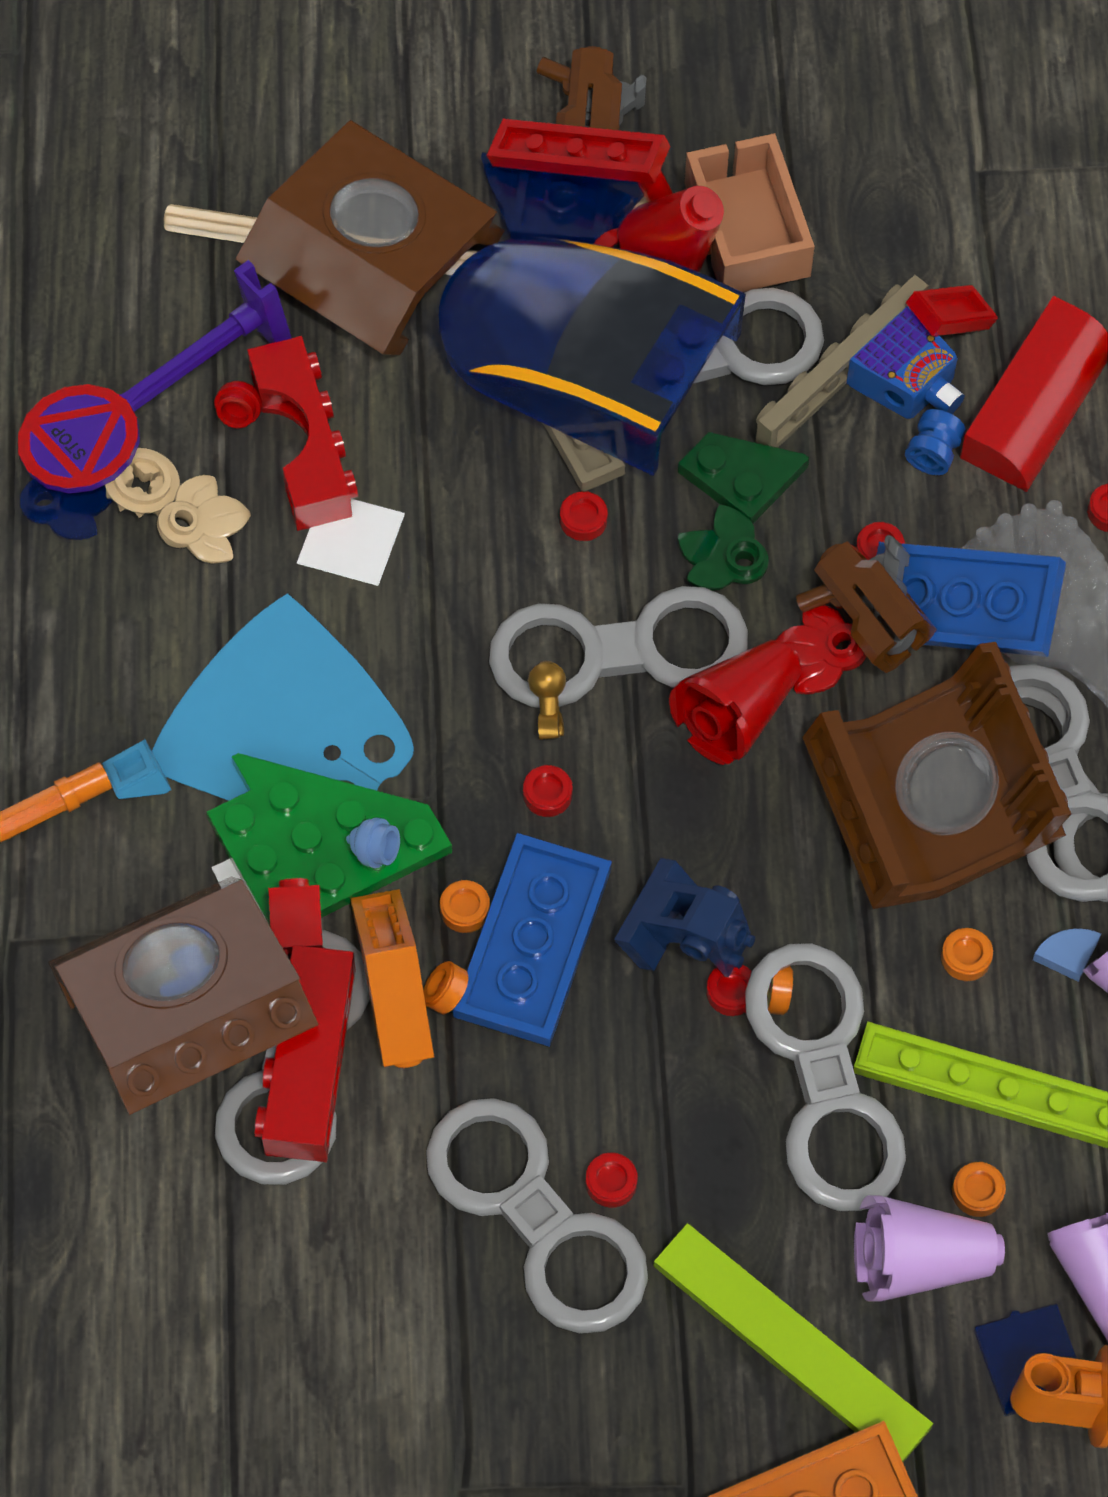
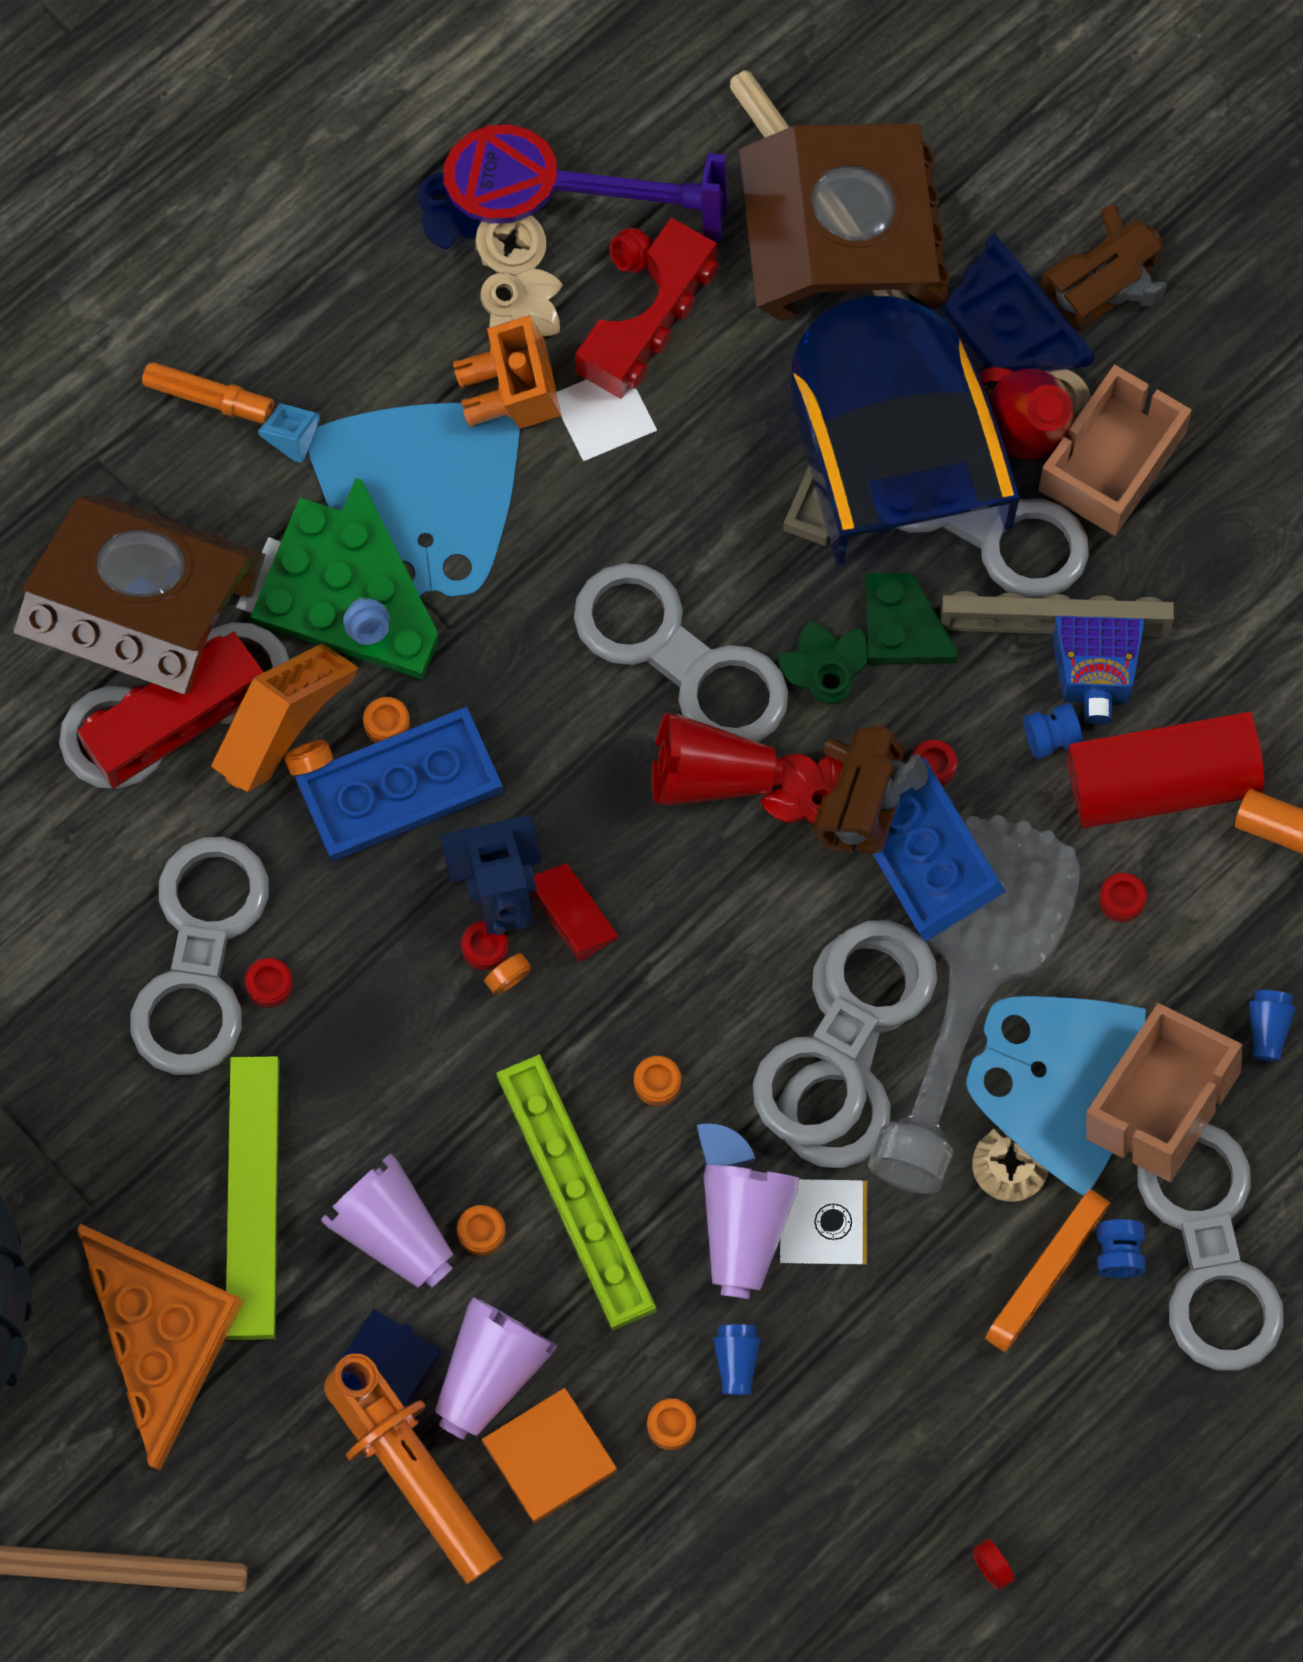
camera: 50 degrees right, 5 degrees up
red brick [268,878,323,956] -> none
red piece [487,119,673,202] -> none
red tile [523,765,572,817] -> none
pearl gold arm [528,661,566,739] -> none
red tile [560,491,608,541] -> none
light grey bar [745,943,906,1211] -> none
reddish brown panel [802,642,1071,909] -> none
red tile [906,285,998,337] -> none
none -> orange brick [453,315,562,429]
none -> red slope [530,863,619,963]

